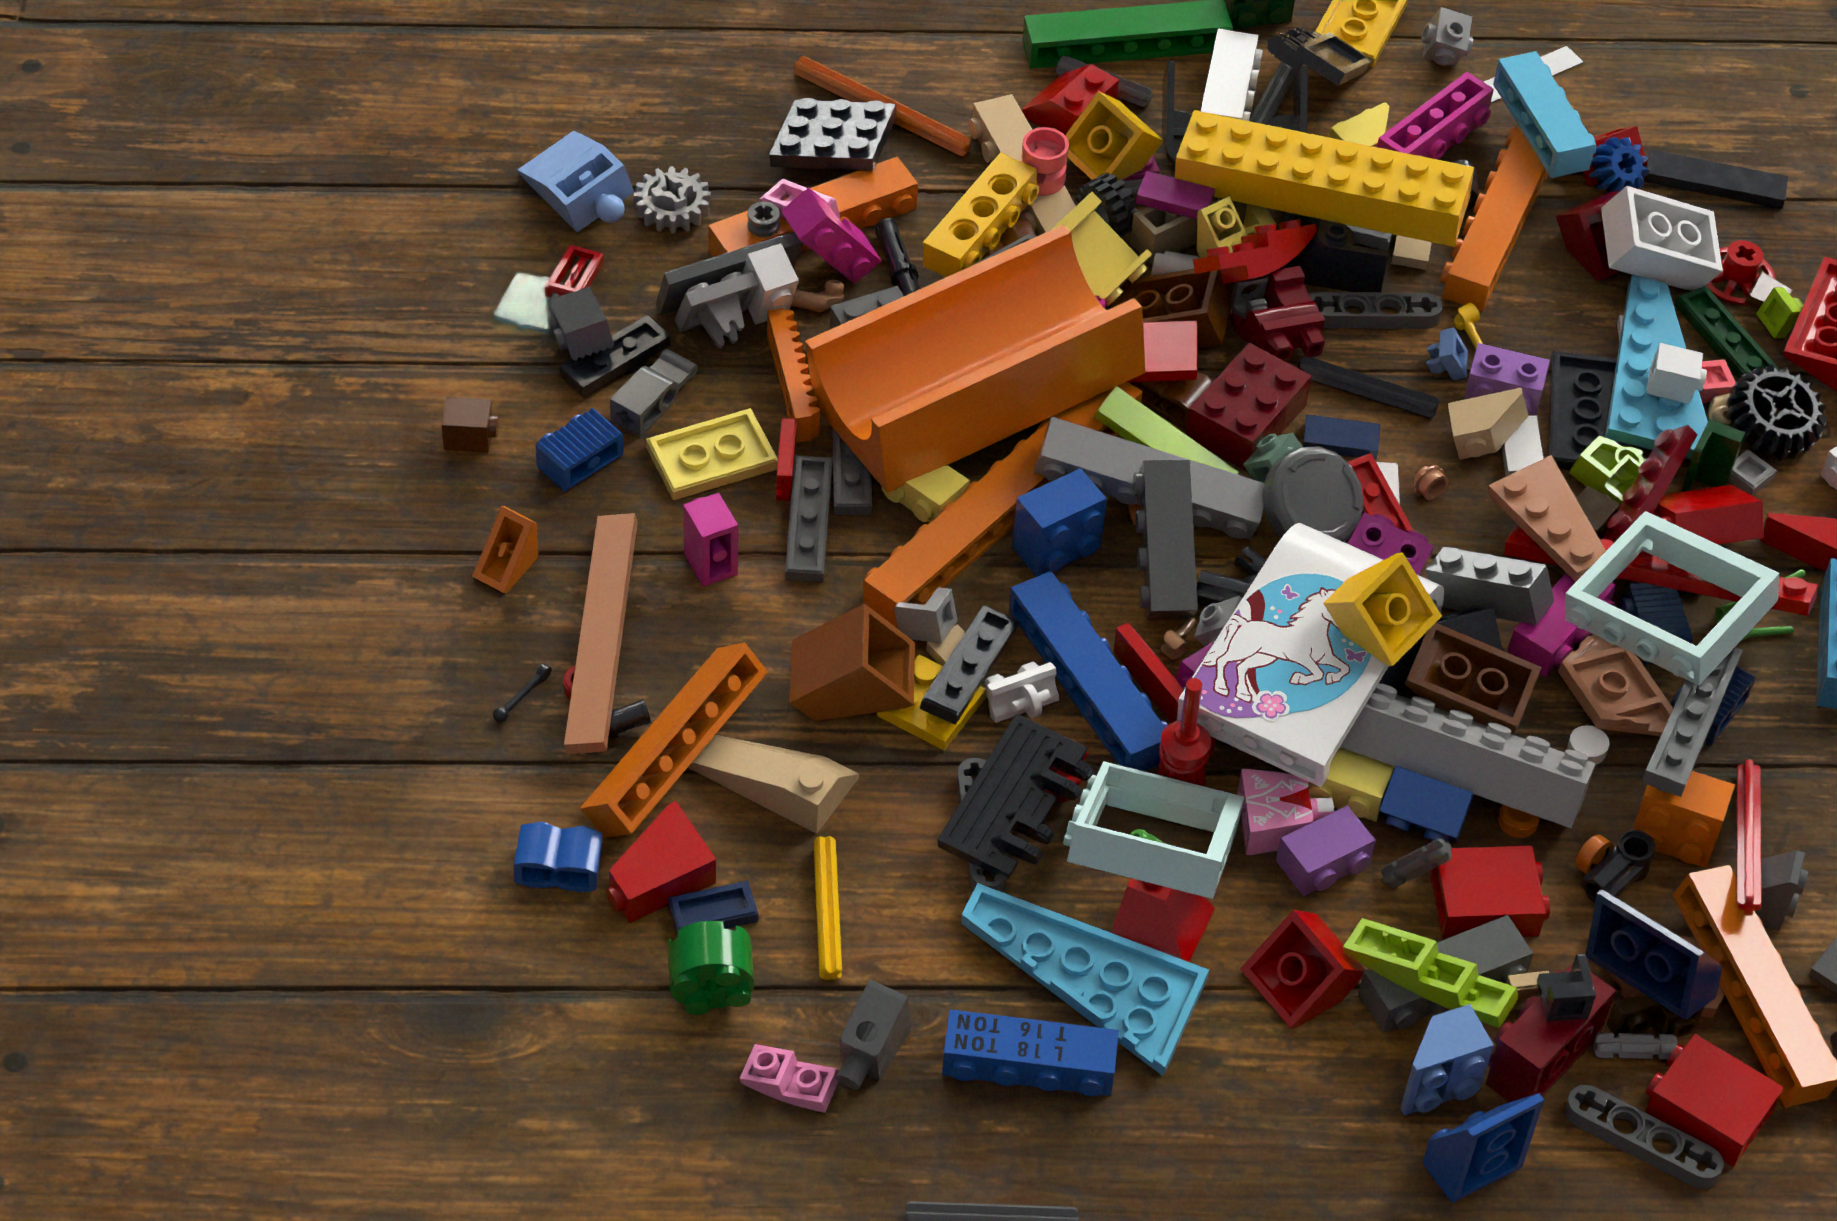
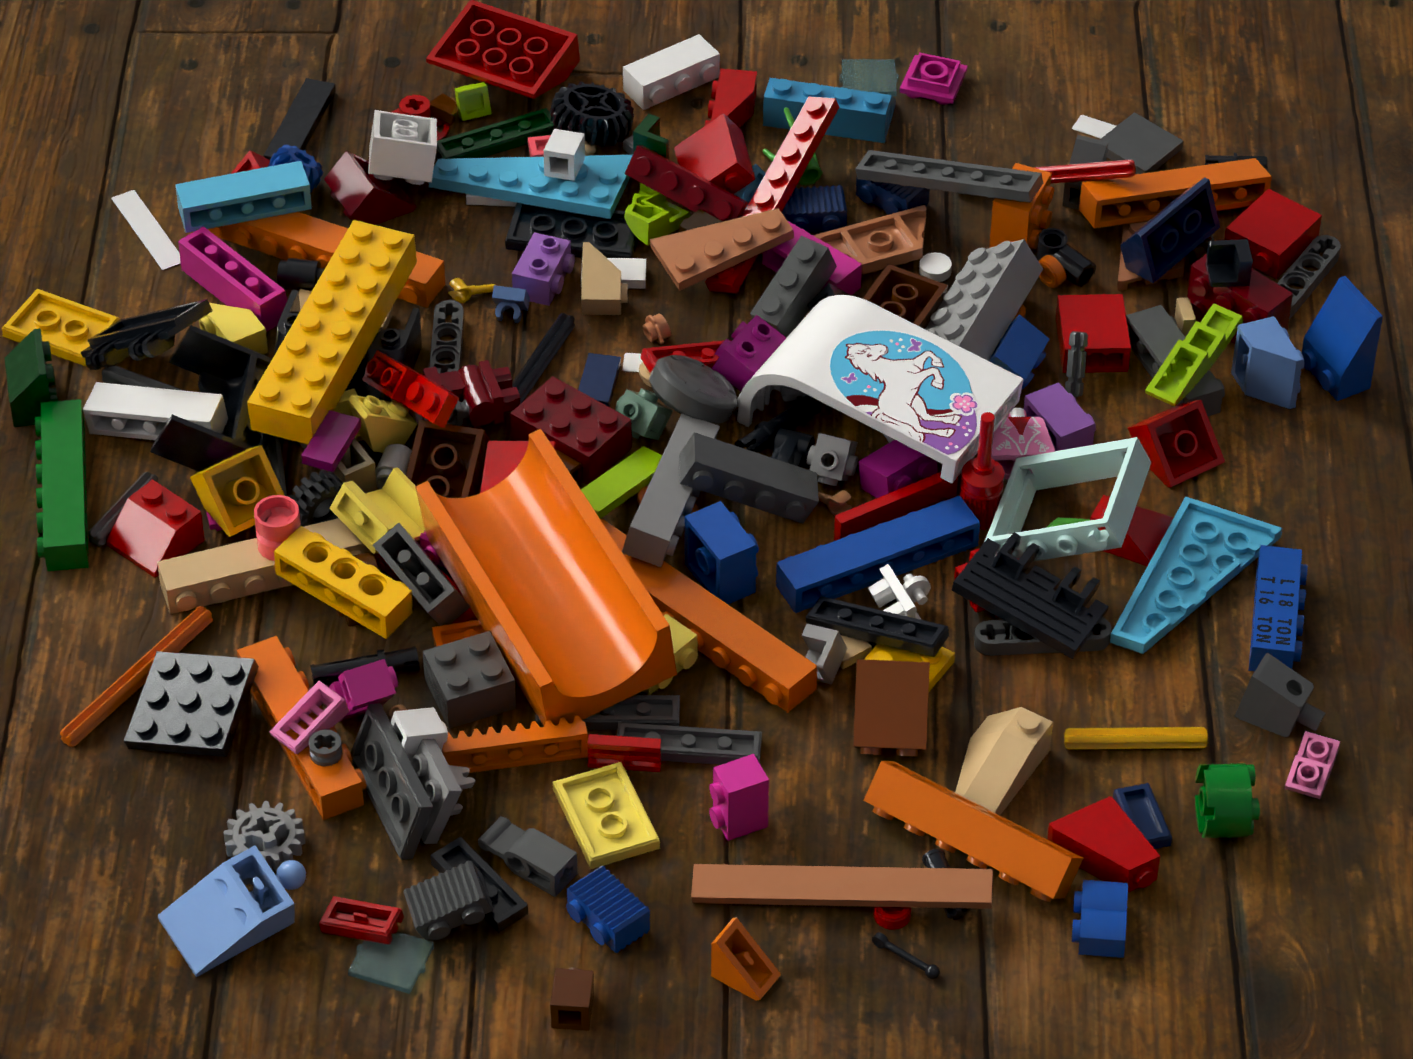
camera: 85 degrees left, 5 degrees down
yellow slope [1323,553,1442,666] -> none
light grey brick [1421,7,1473,67] -> none
light aqua window [1565,511,1780,685] -> none

